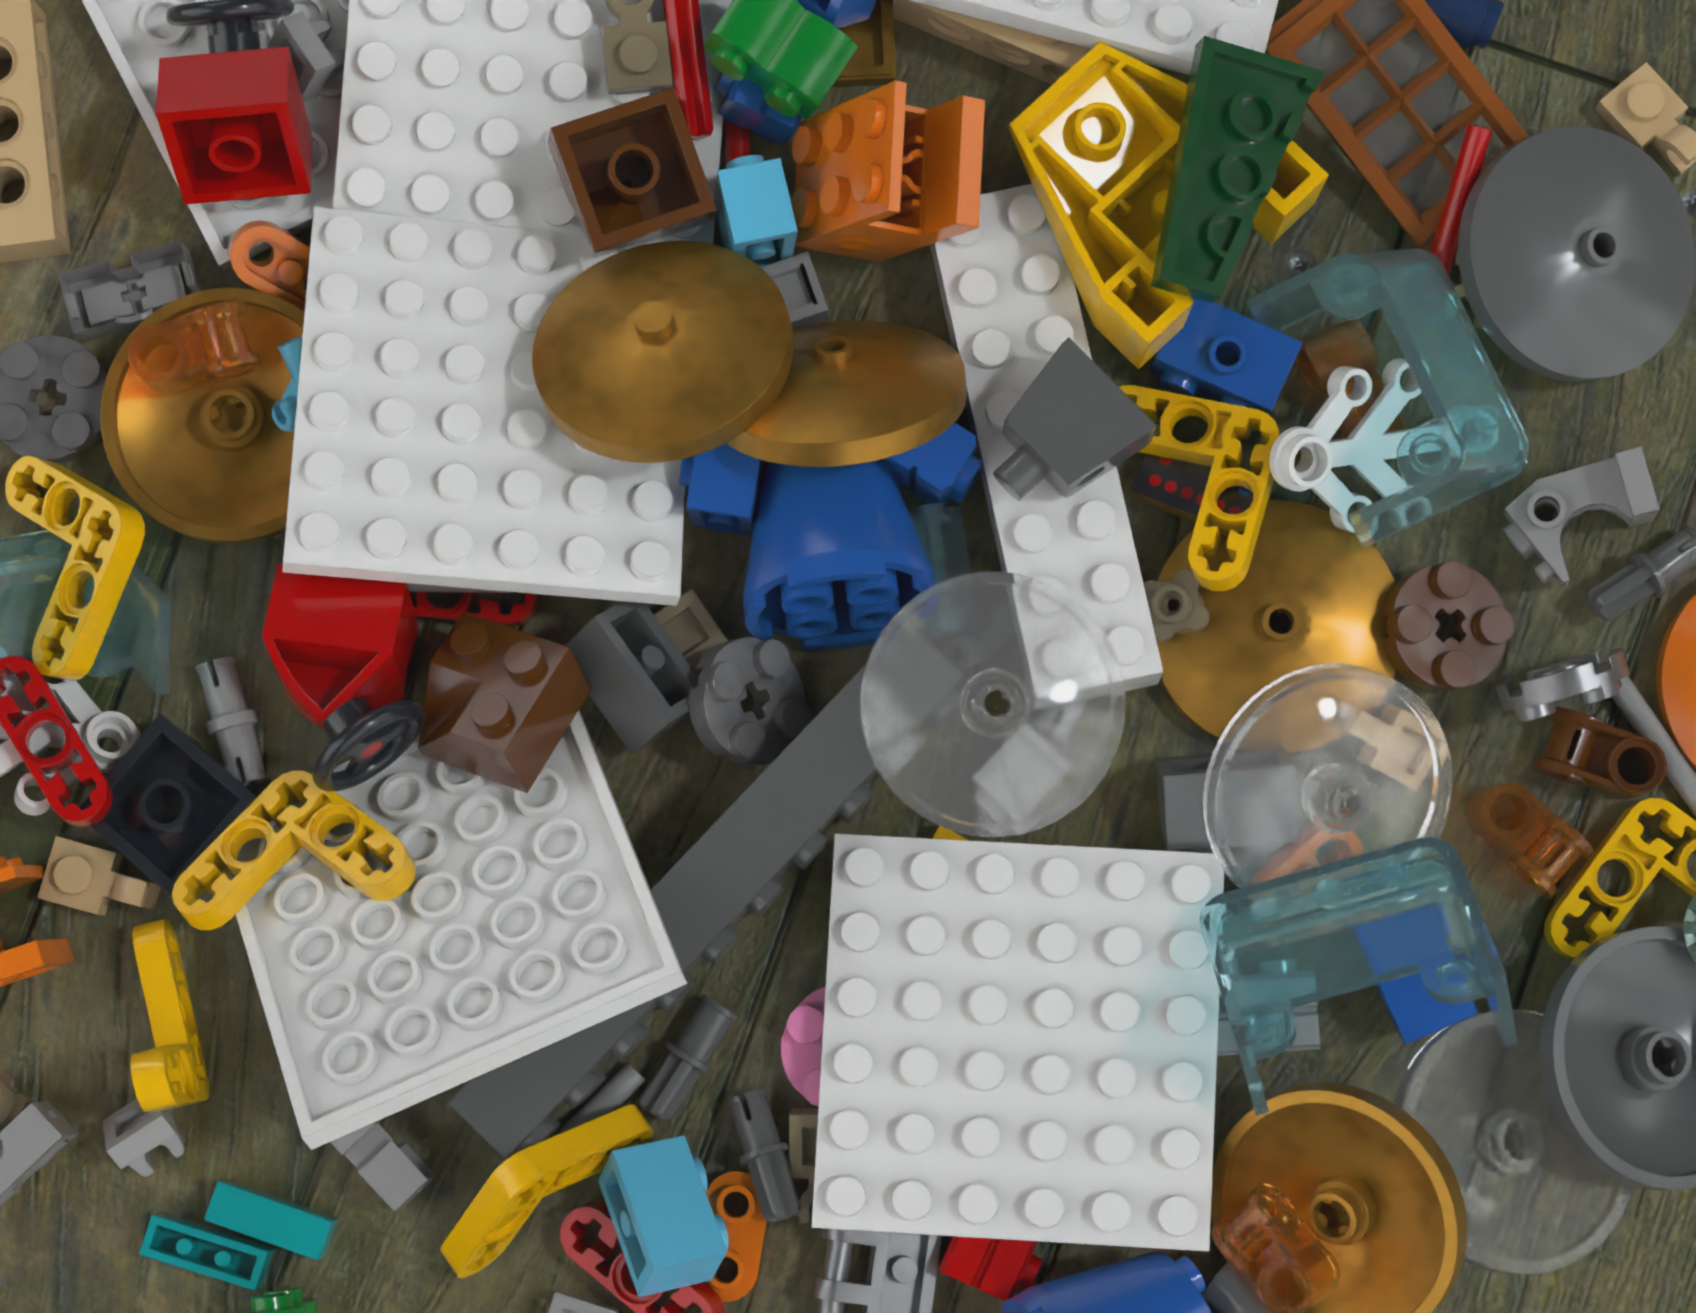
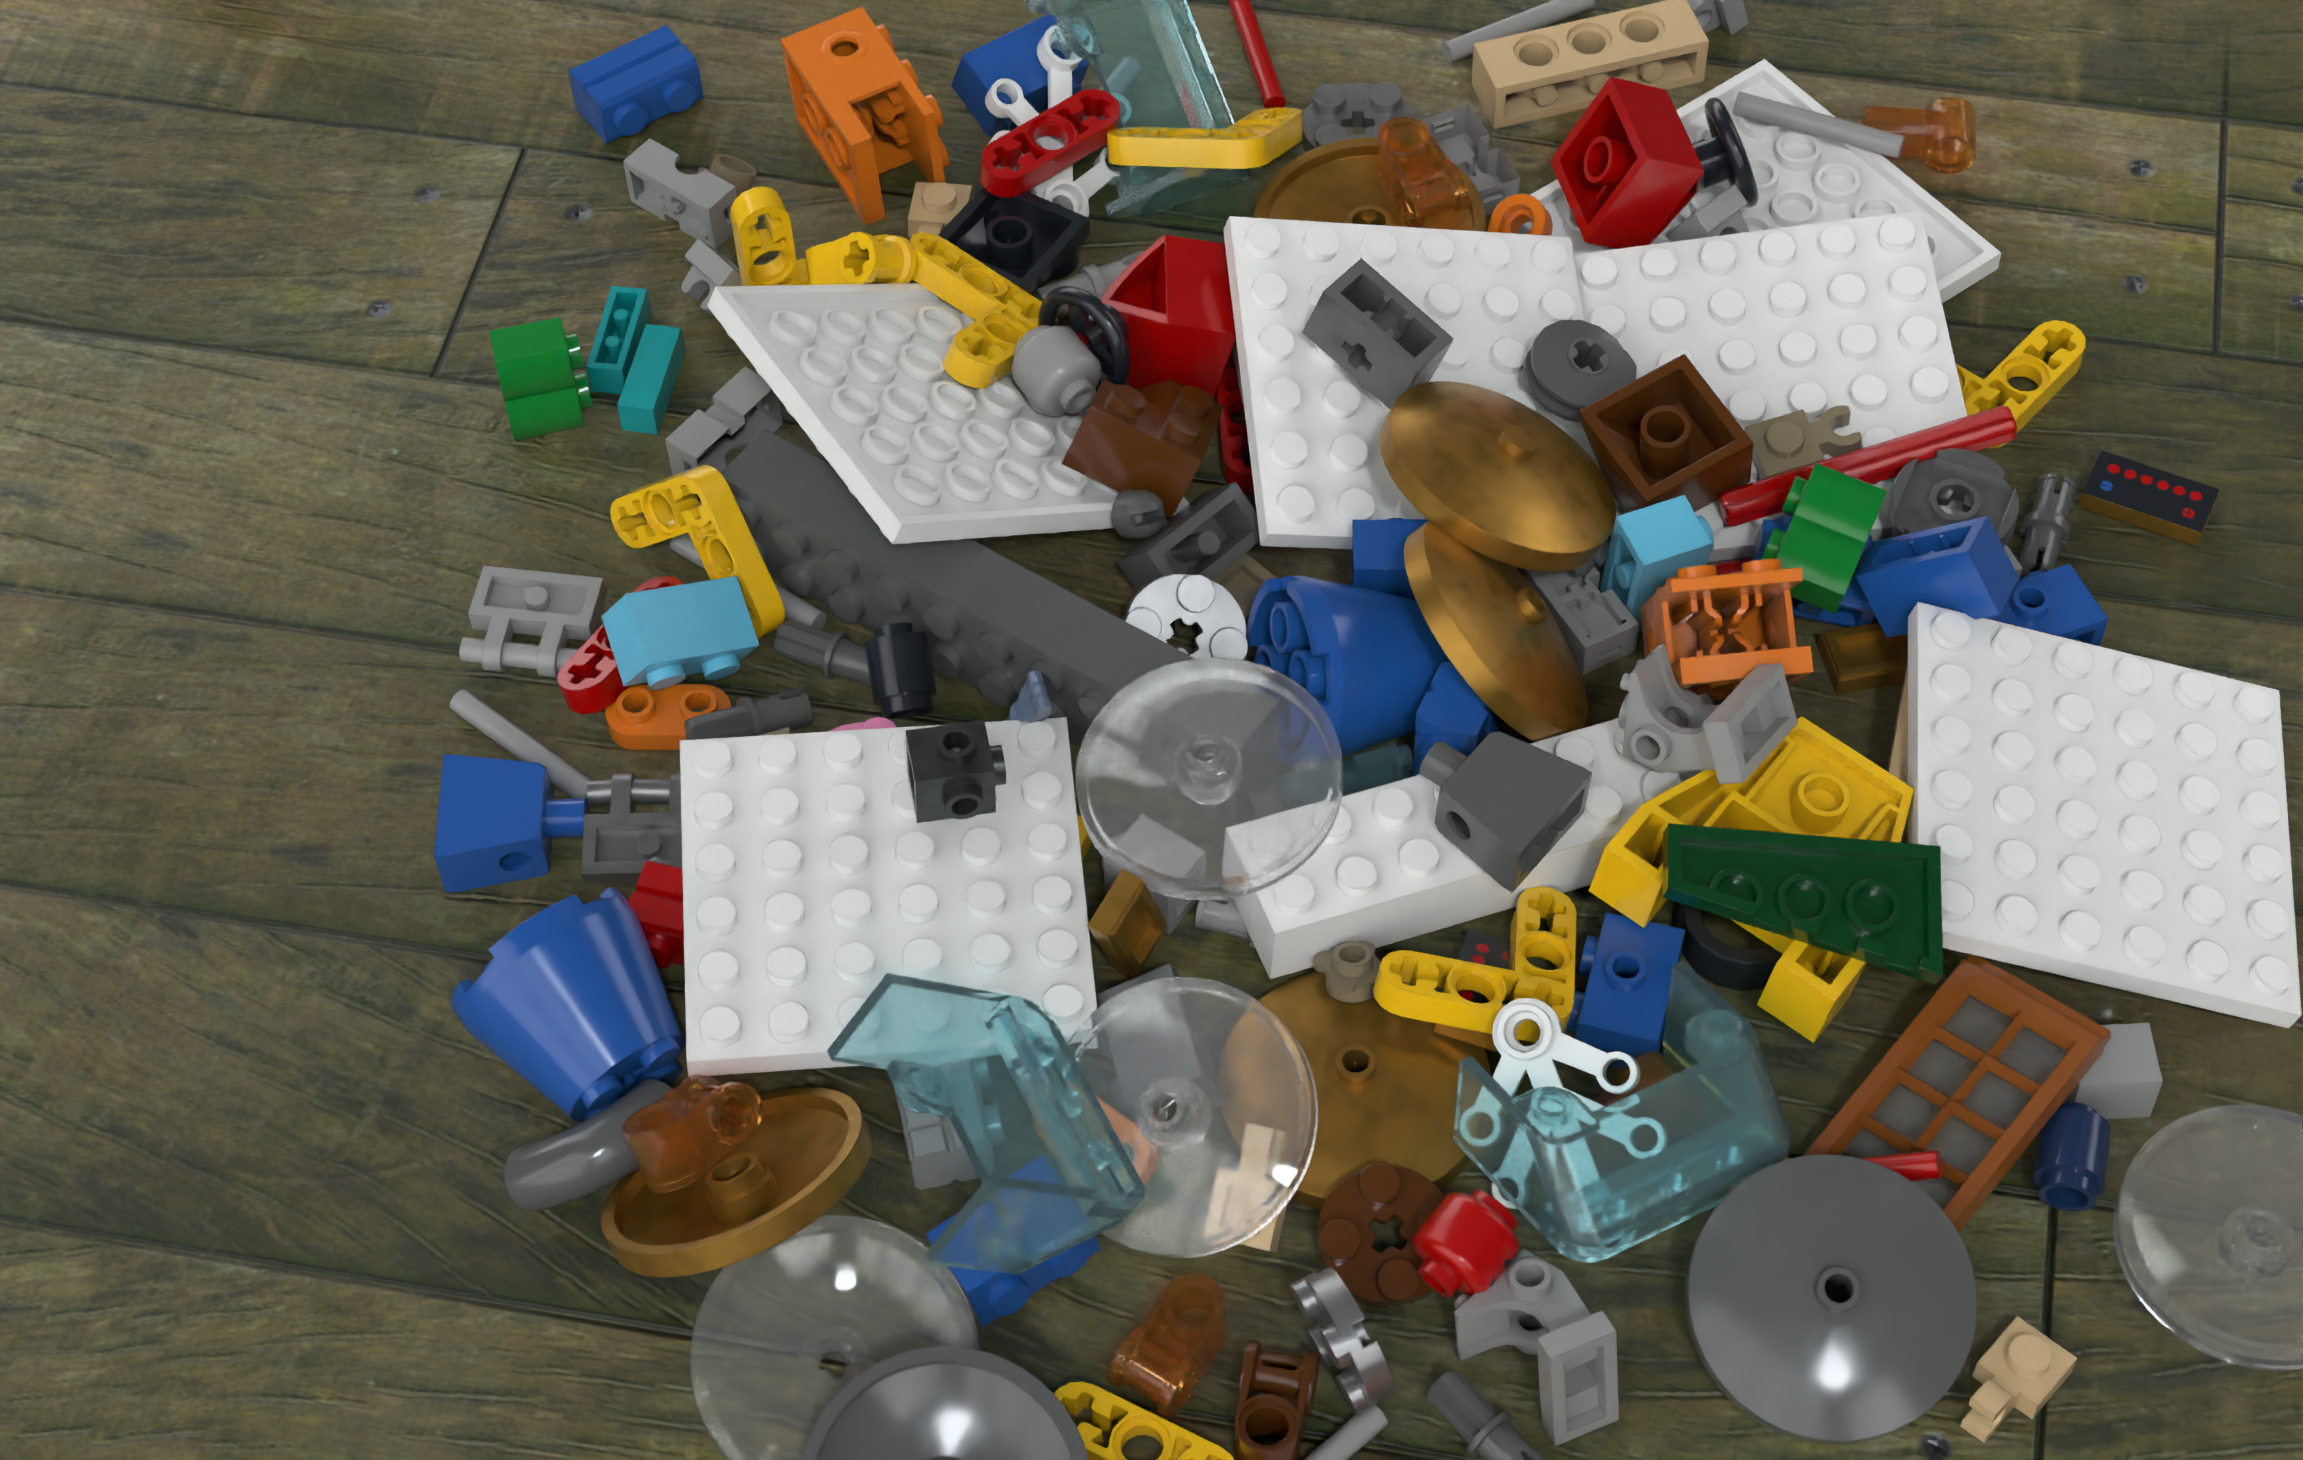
camera: 80 degrees right, 30 degrees down
none -> yellow piece [804,232,917,285]
none -> black brick [864,622,937,719]
none -> pearl dark grey brick [905,720,1006,823]
none -> sand blue piece [1004,670,1052,723]
none -> light grey head [1011,325,1102,415]
none -> pearl gold tile [1087,869,1167,979]
none -> dark grey hinge [1111,489,1166,539]
none -> dark grey brick [1302,258,1454,409]
none -> red head [1413,1190,1520,1298]
none -> dark grey piece [1524,320,1637,423]
none -> light grey tile [1619,644,1798,784]

